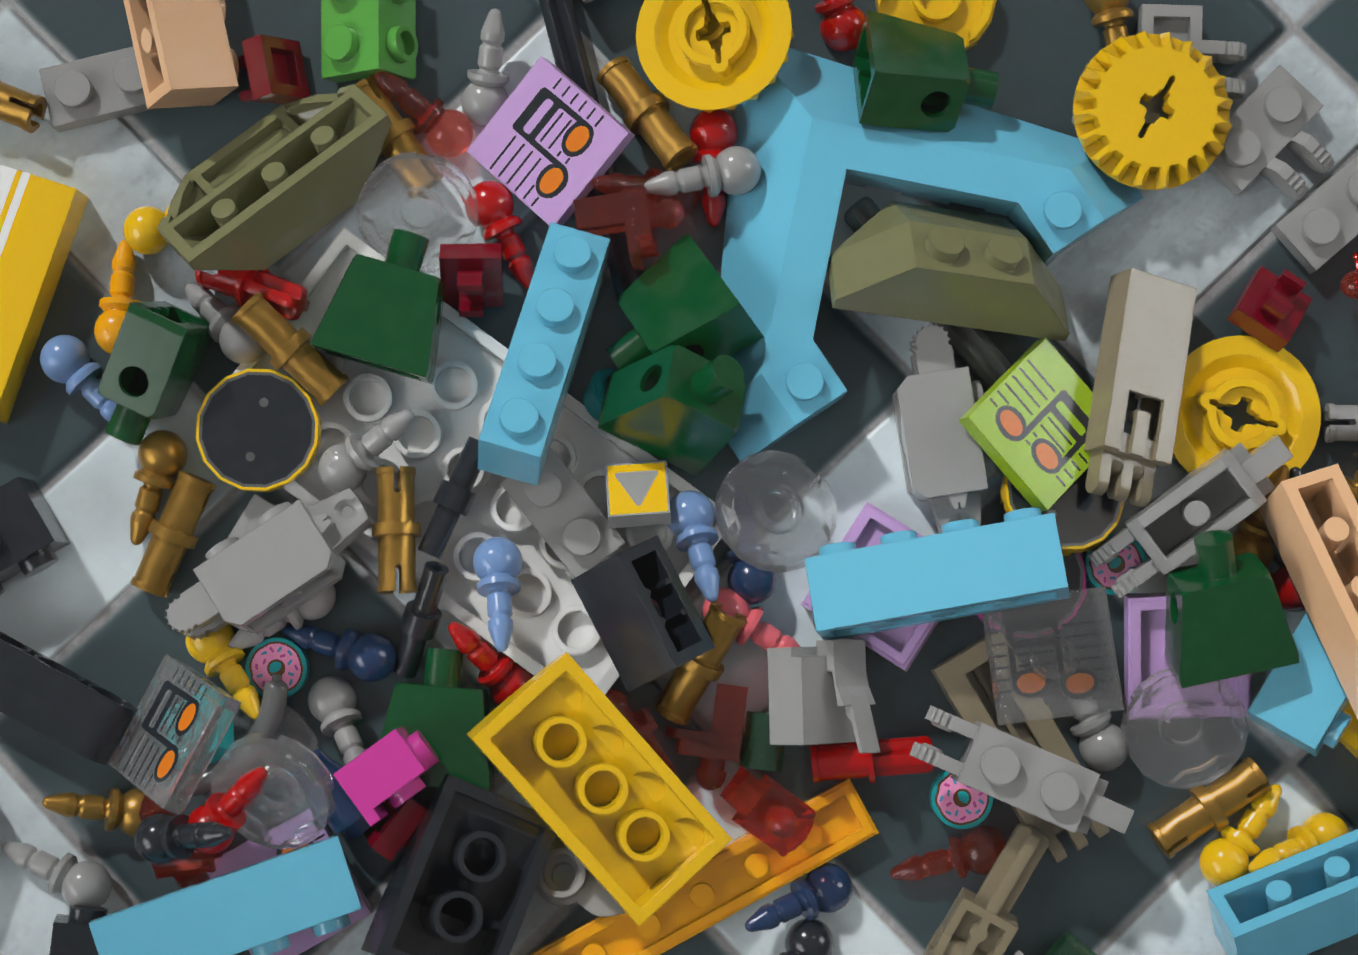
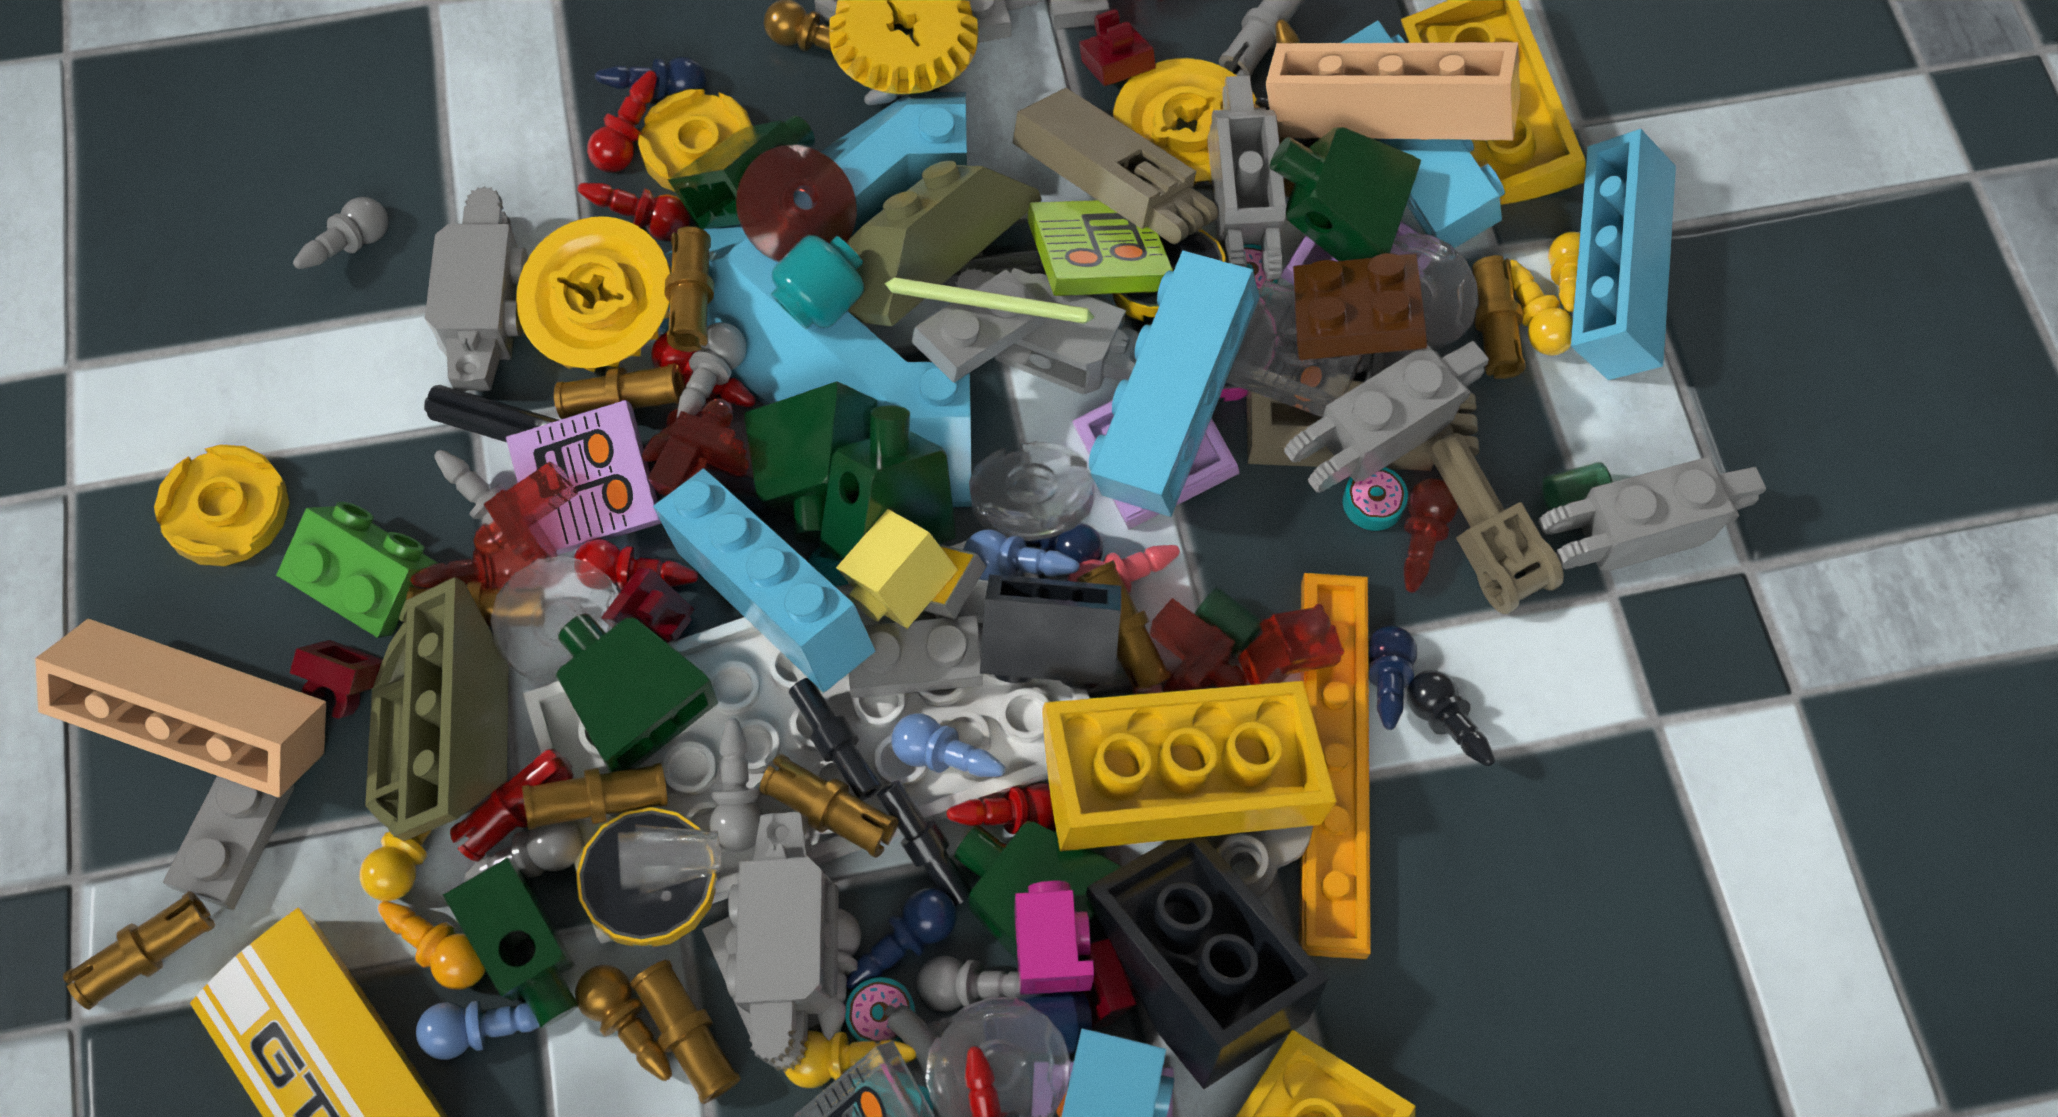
camera: 60 degrees left, 20 degrees down
light grey piece [767,639,880,753] -> none
red axle [810,736,934,783] -> none
none -> clear red piece [473,462,578,564]
none -> clear cone [617,824,721,895]
none -> pearl gold pin [664,227,714,352]
none -> clear red dish [736,145,857,263]
none -> teal head [771,235,864,329]
none -> light yellow brick [836,509,958,629]
none -> yellowish green axle [885,277,1095,324]
none -> light grey plate [912,270,1045,383]
none -> reddish brown plate [1293,253,1427,360]

